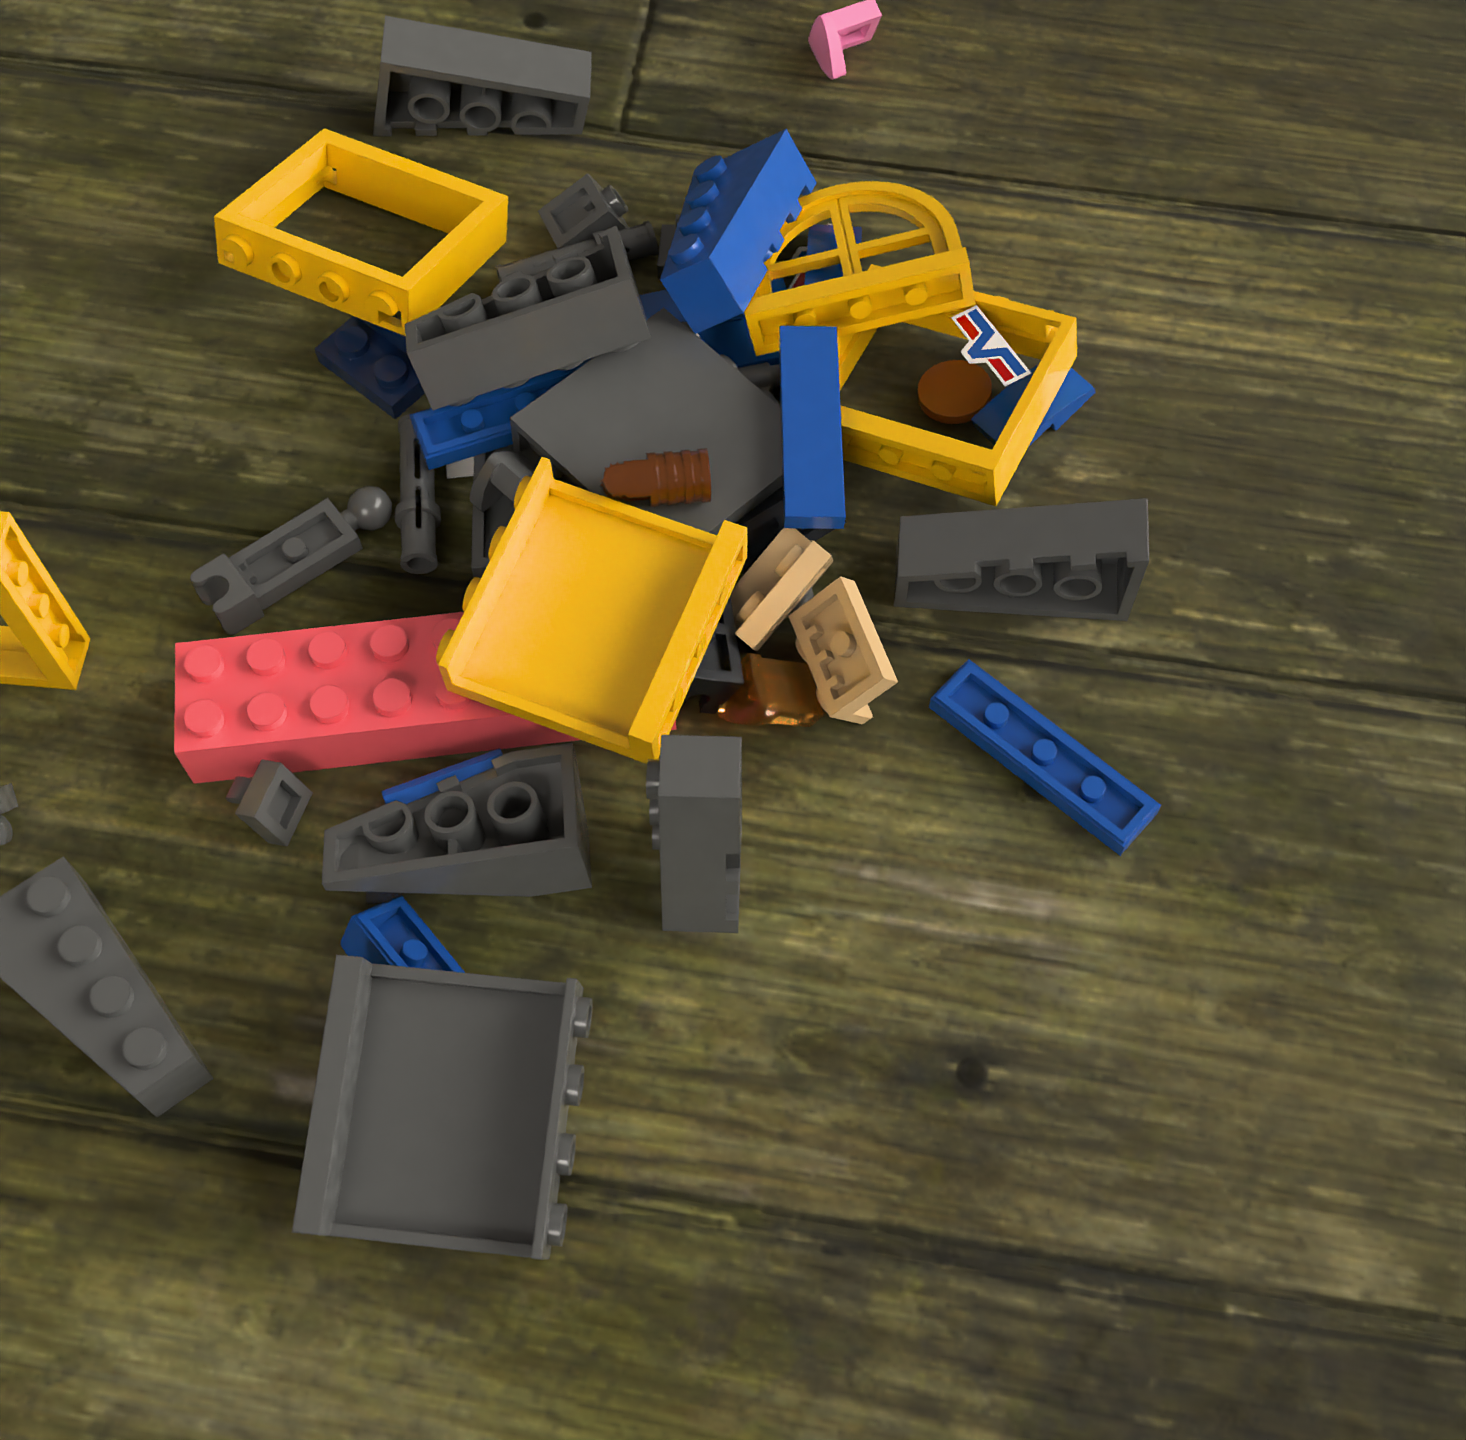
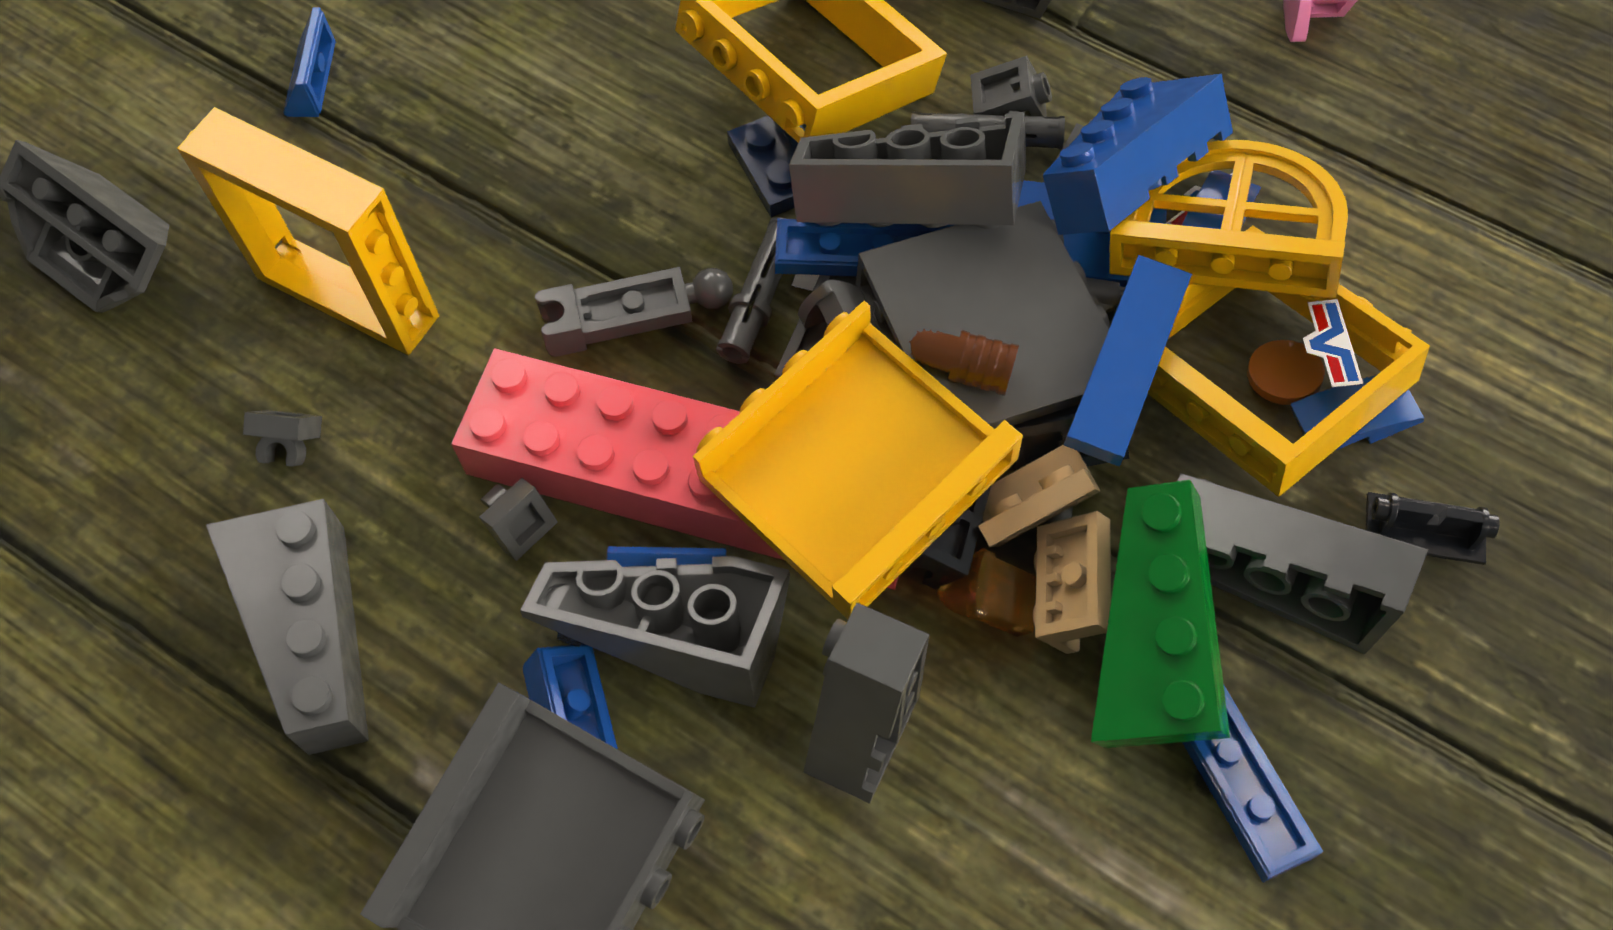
camera: 25 degrees right, 0 degrees up
none -> green wedge [1091,479,1230,748]
none -> black hinge [1366,492,1500,565]

